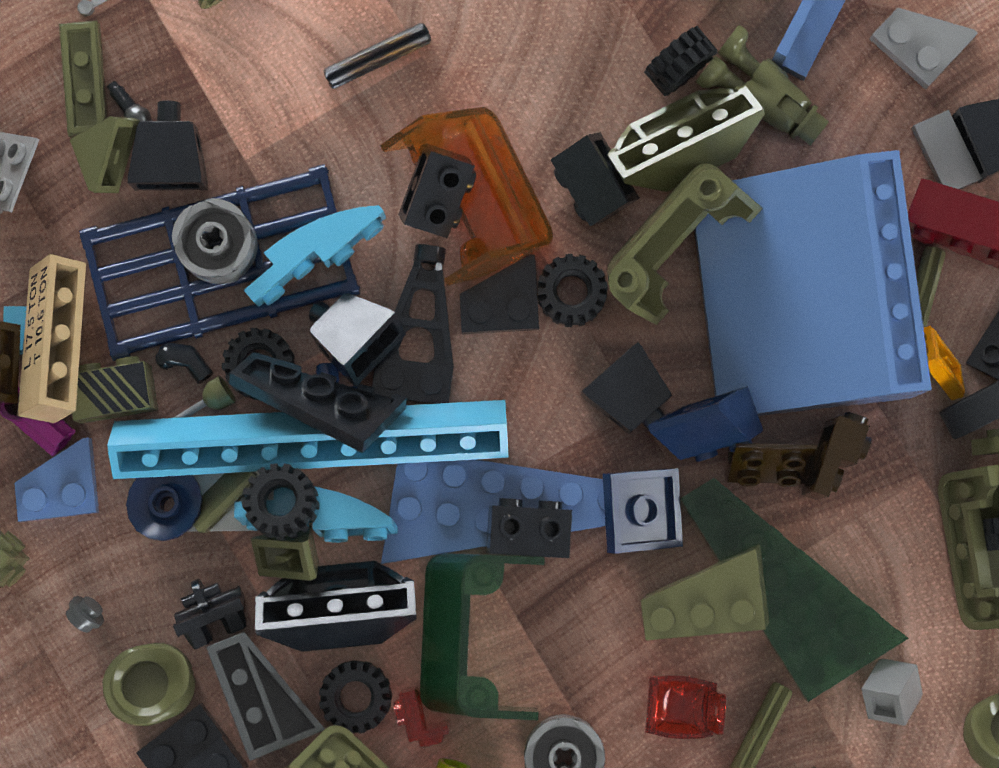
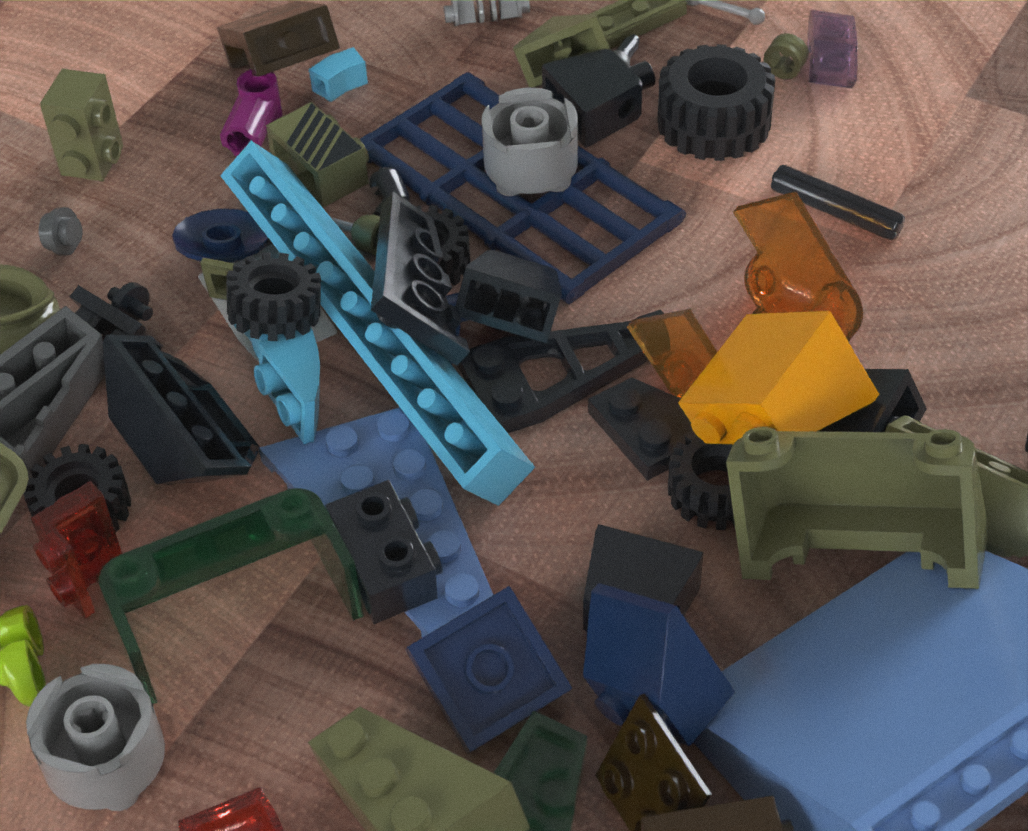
camera: 60 degrees right, 35 degrees down
medium blue wing [14,437,99,522] -> none
tan brick [18,254,86,423] -> none
medium azure slope [244,205,386,307] -> none
olive slope [251,525,319,581] -> none
black brick [398,143,476,238] -> none
none -> black tyre [657,44,775,161]
none -> light orange slope [678,311,879,444]

